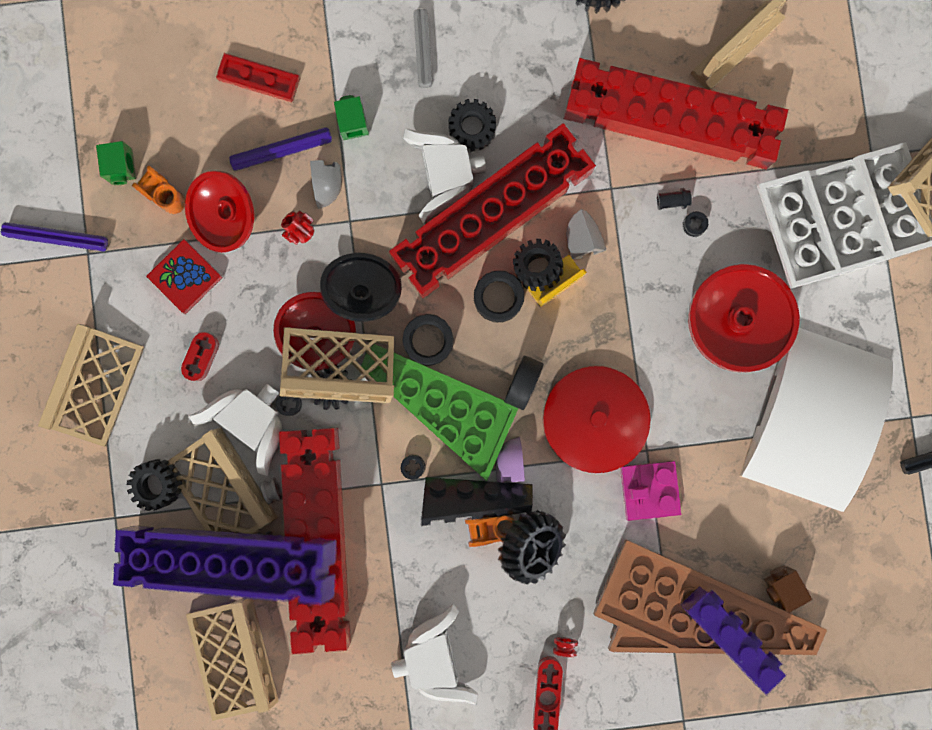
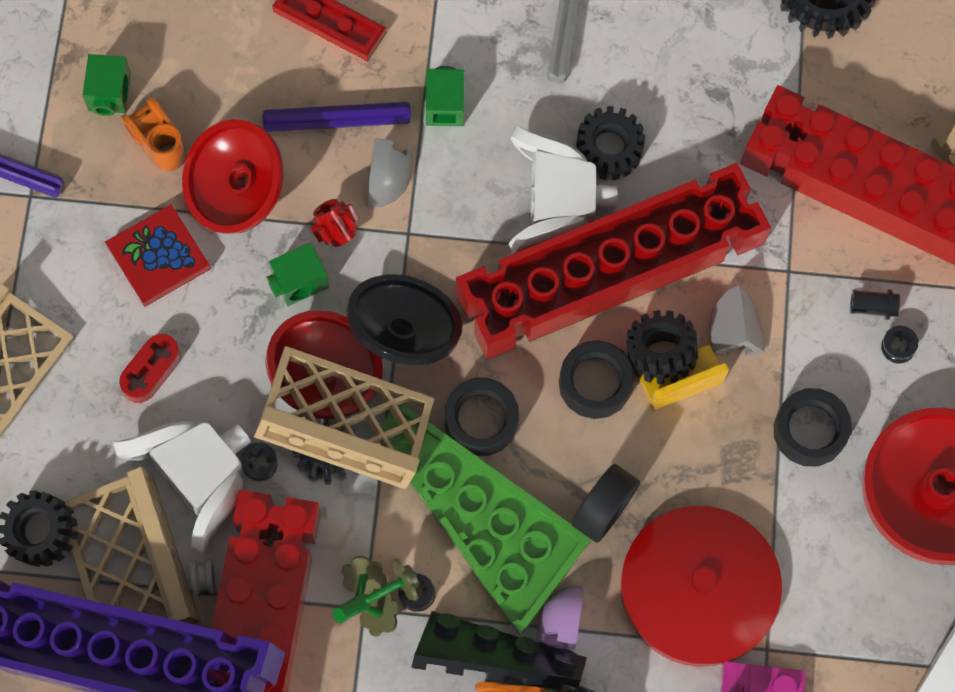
camera: 10 degrees right, 15 degrees down
none -> green brick [266,242,329,307]
none -> olive plant [333,556,419,637]
none -> black tyre [773,388,852,467]

